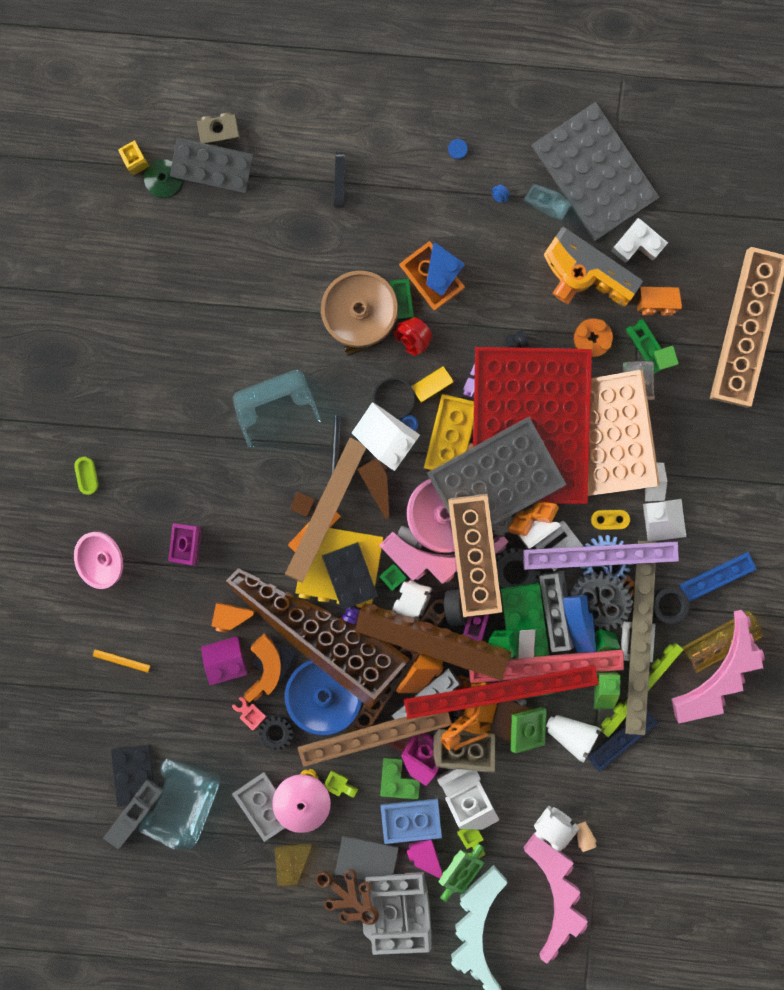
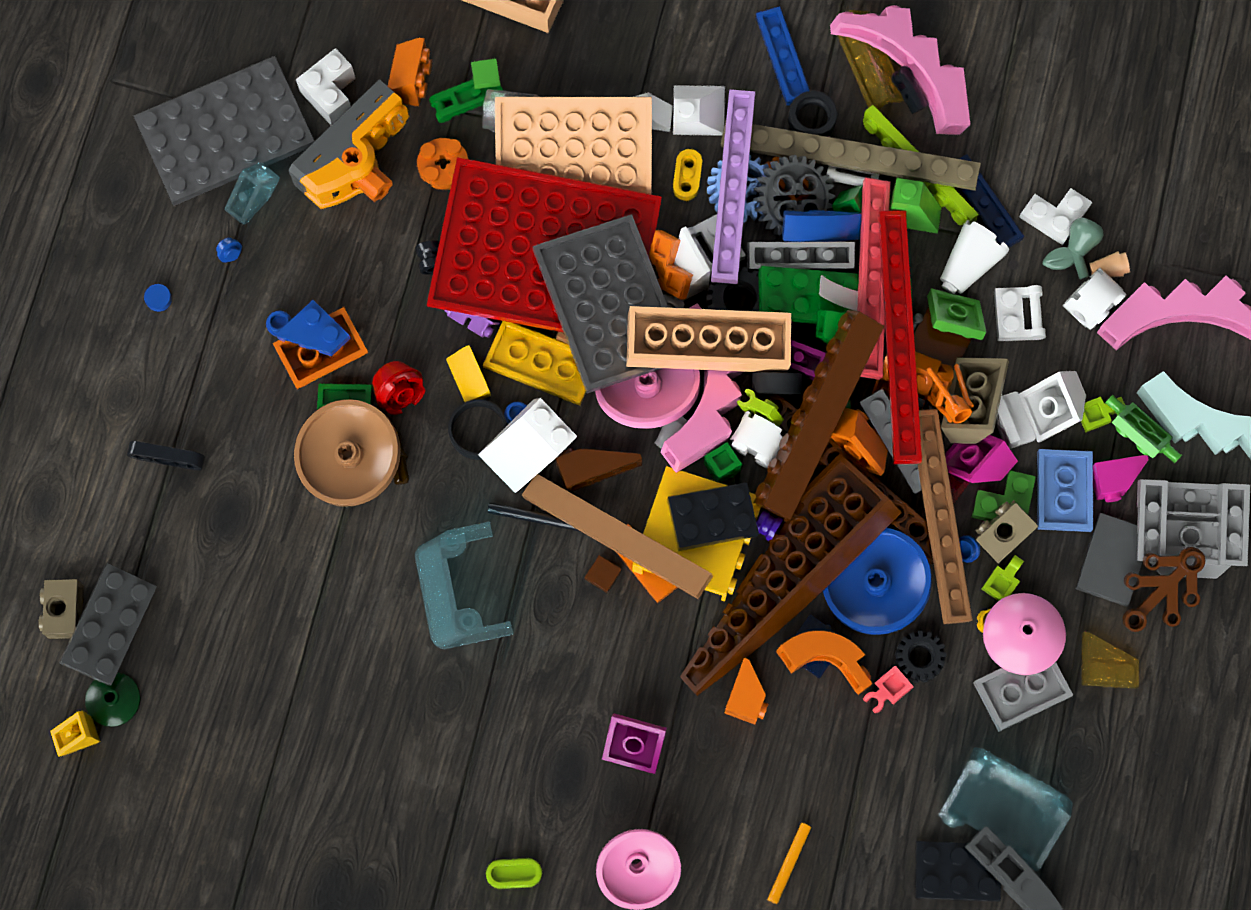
camera: 75 degrees left, 15 degrees down
magenta slope [201,636,249,685] -> none
none -> blue plate [266,311,291,337]
none -> lime plate [737,389,784,427]
none -> black bar [891,66,929,114]
none -> blue plate [959,535,980,563]
none -> dark tan brick [974,500,1038,563]
none -> white plate [994,285,1046,341]
none -> white plate [1019,188,1092,245]
none -> sand green piece [1043,217,1104,280]

